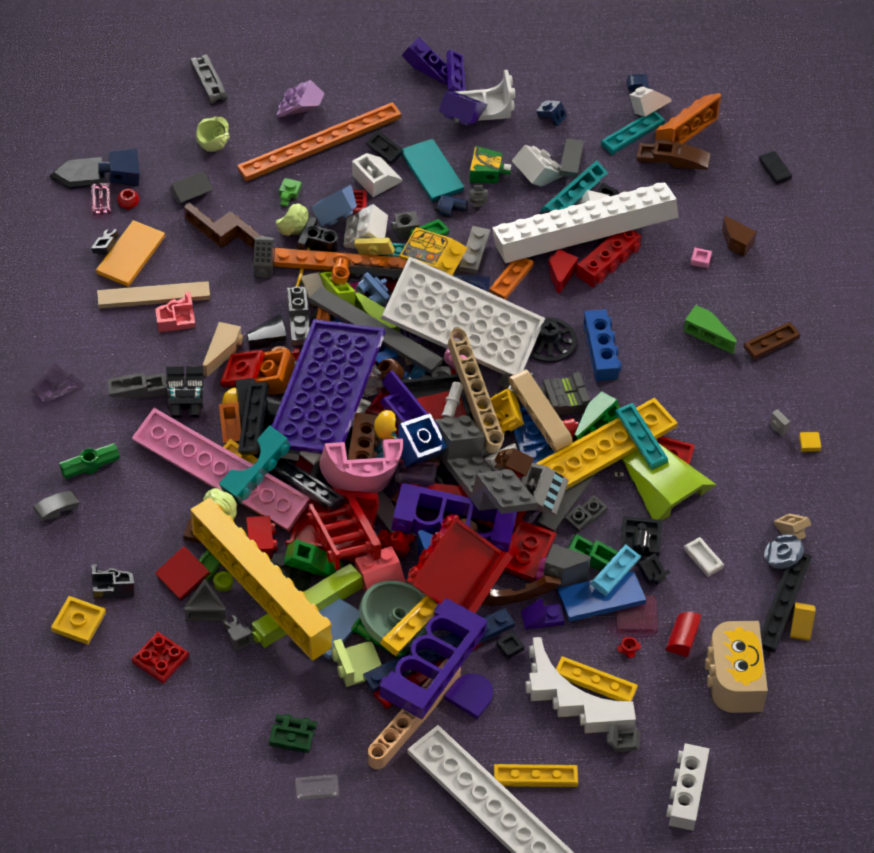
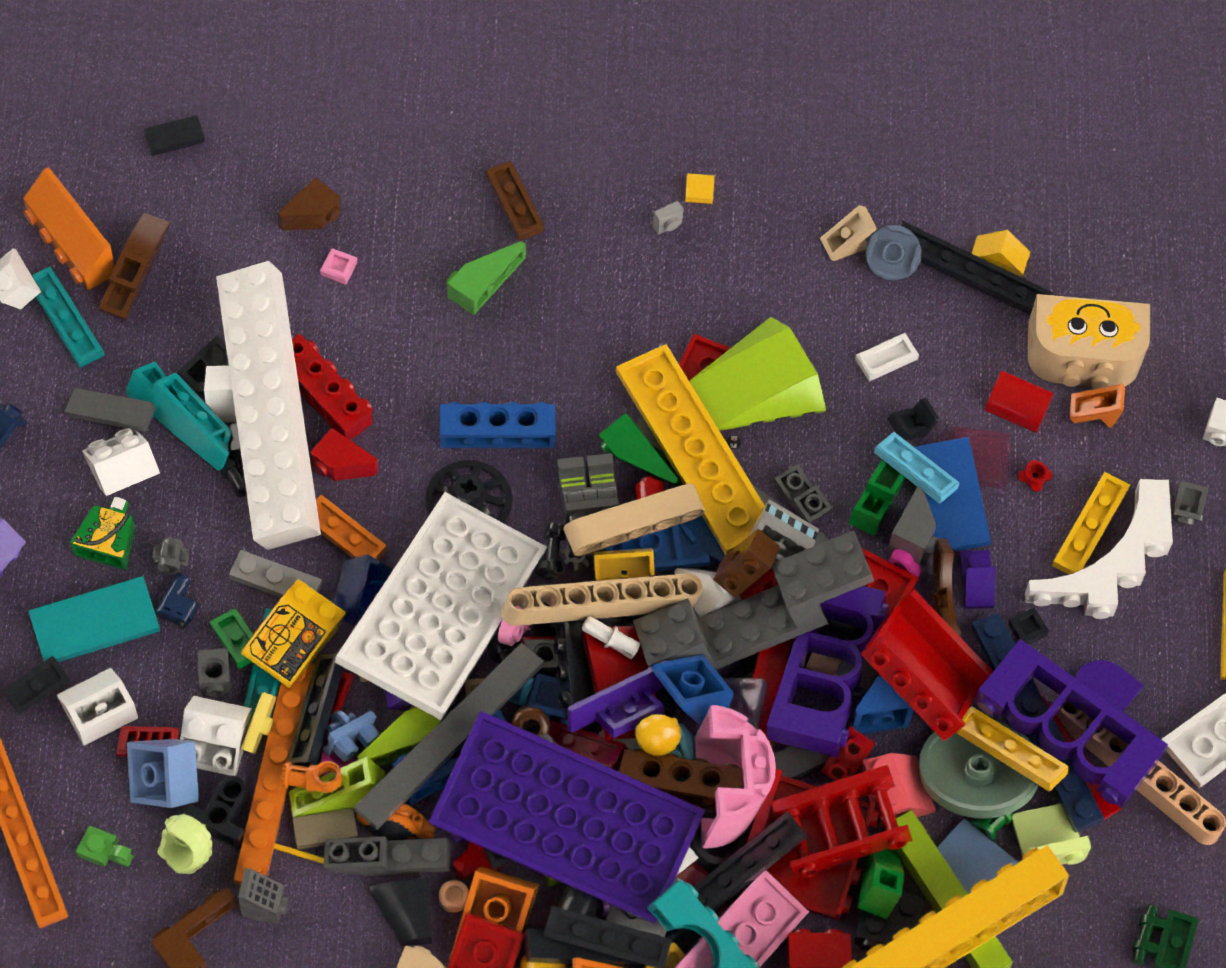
camera: 85 degrees left, 10 degrees up
teal tile [616,403,668,470] -> none
black plate [620,516,662,557] -> none
none -> orange slope [1069,384,1125,428]

